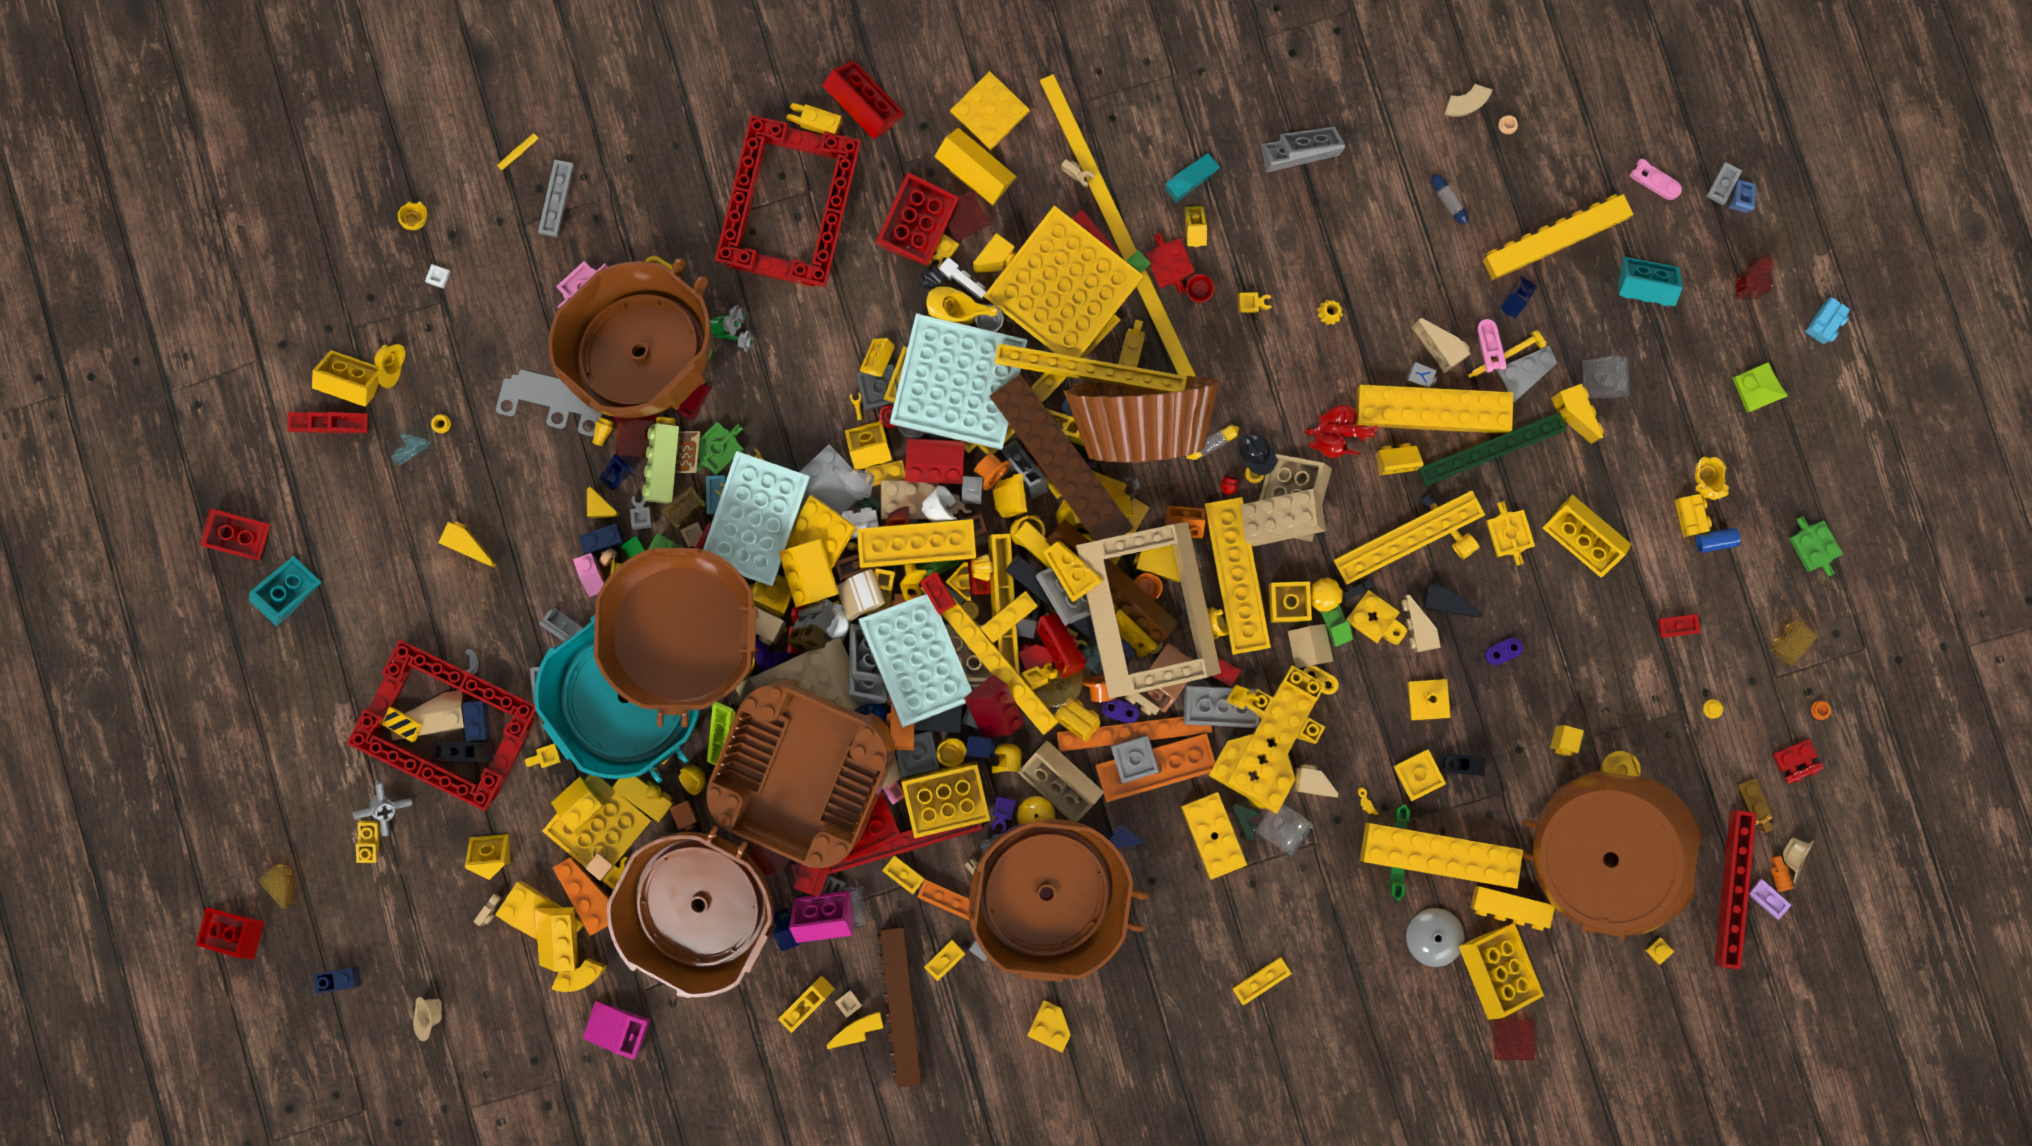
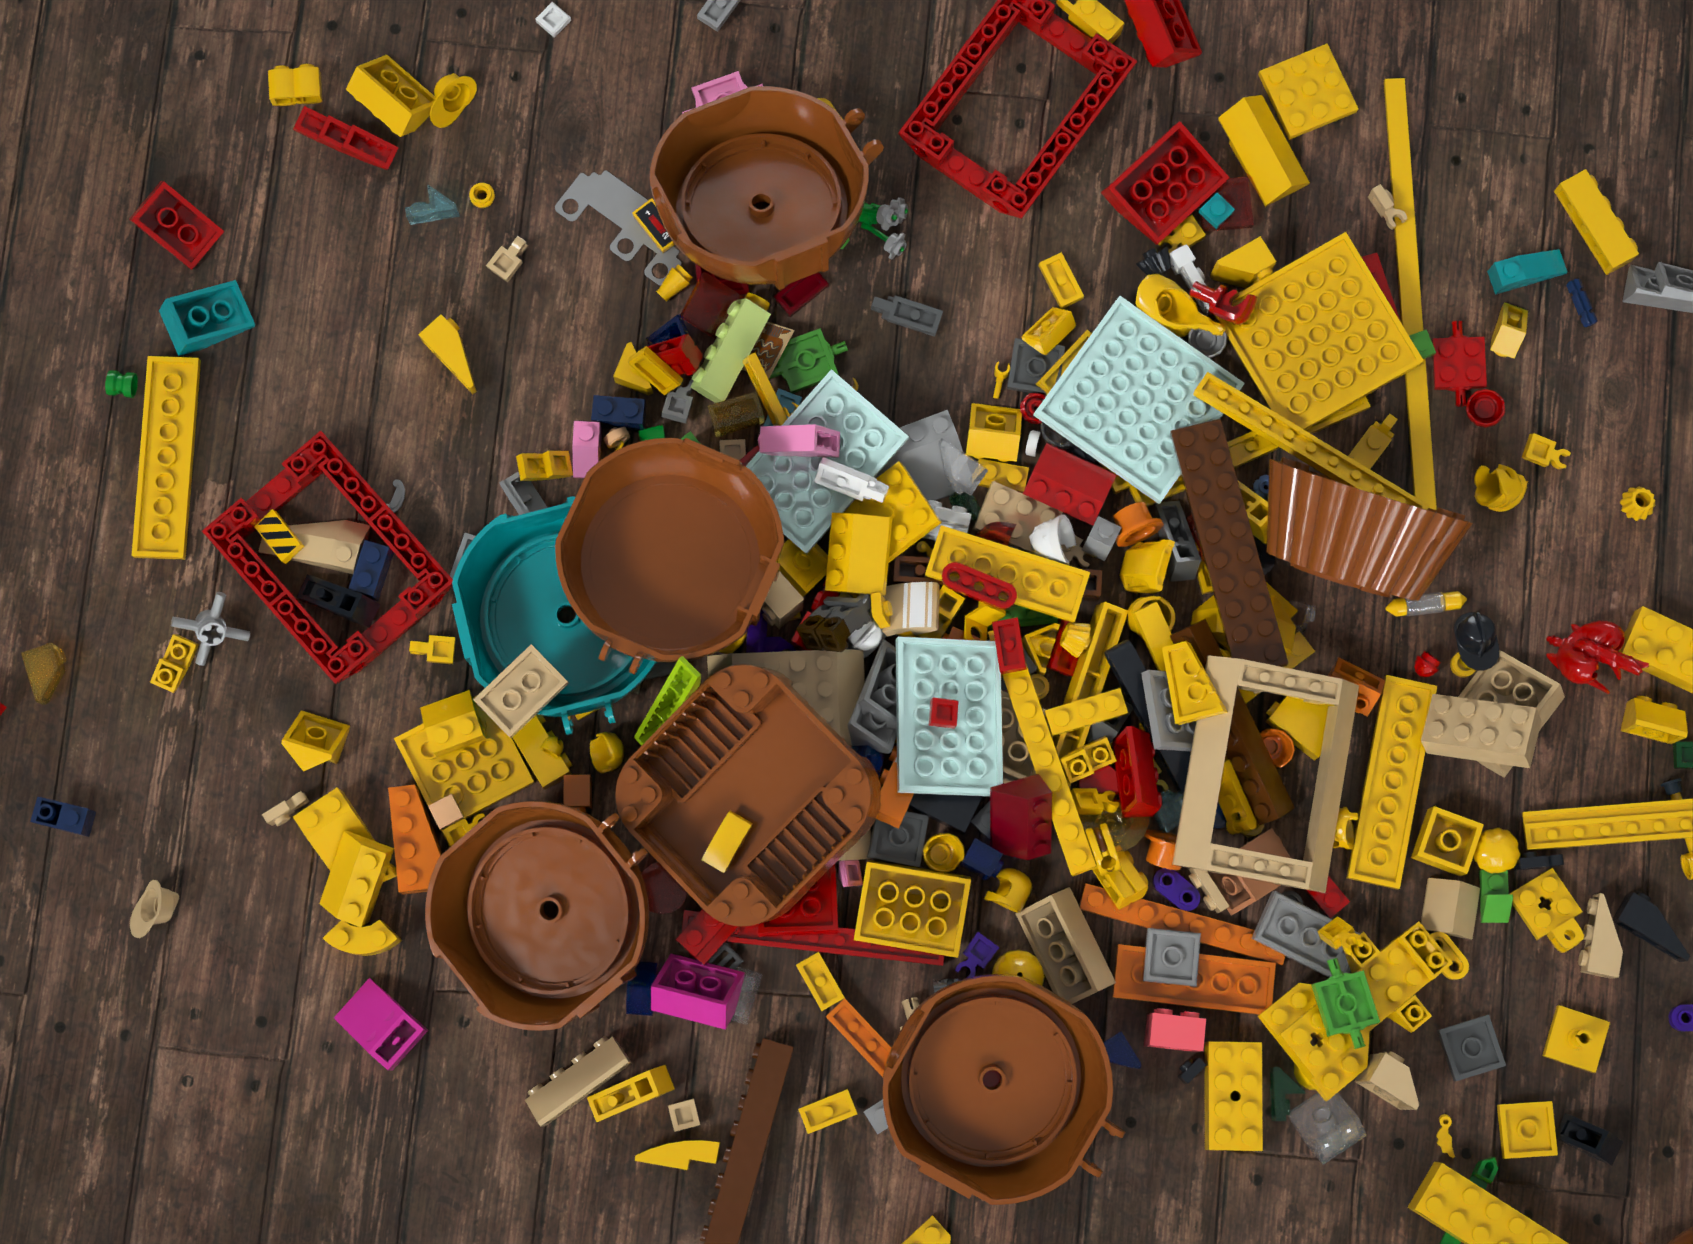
camera: 20 degrees right, 5 degrees down
none -> green wheel [105,370,138,398]
none -> yellow plate [132,356,201,560]
none -> yellow brick [268,64,323,106]
none -> tan plate [473,644,569,738]
none -> tan plate [486,236,528,283]
none -> yellow slope [516,451,573,481]
none -> tan slope [525,1036,632,1127]
none -> yellow tile [628,346,683,395]
none -> tile [632,198,675,253]
none -> red brick [647,334,702,375]
none -> yellow slope [701,810,753,873]
none -> yellow tile [743,352,787,426]
none -> bright pink slope [758,424,840,458]
none -> white hinge [815,457,889,502]
none -> yellow plate [870,592,893,629]
none -> dark grey hinge [871,295,943,337]
none -> red plate [929,697,959,729]
none -> red plate [941,562,1017,610]
none -> white tile [1025,430,1041,457]
none -> yellow plate [1038,252,1084,309]
none -> yellow slope [1060,736,1116,783]
none -> yellow head [1085,823,1122,876]
none -> coral brick [1144,1008,1206,1052]
none -> black plate [1177,1057,1206,1084]
none -> red piece [1189,281,1257,325]
none -> teal plate [1198,192,1235,229]
none -> bright green plate [1311,958,1380,1049]
none -> dark grey plate [1437,1015,1506,1081]
none -> yellow helmet [1474,464,1528,512]
none -> yellow brick [1554,169,1639,275]
none -> dark blue axle [1566,278,1597,327]

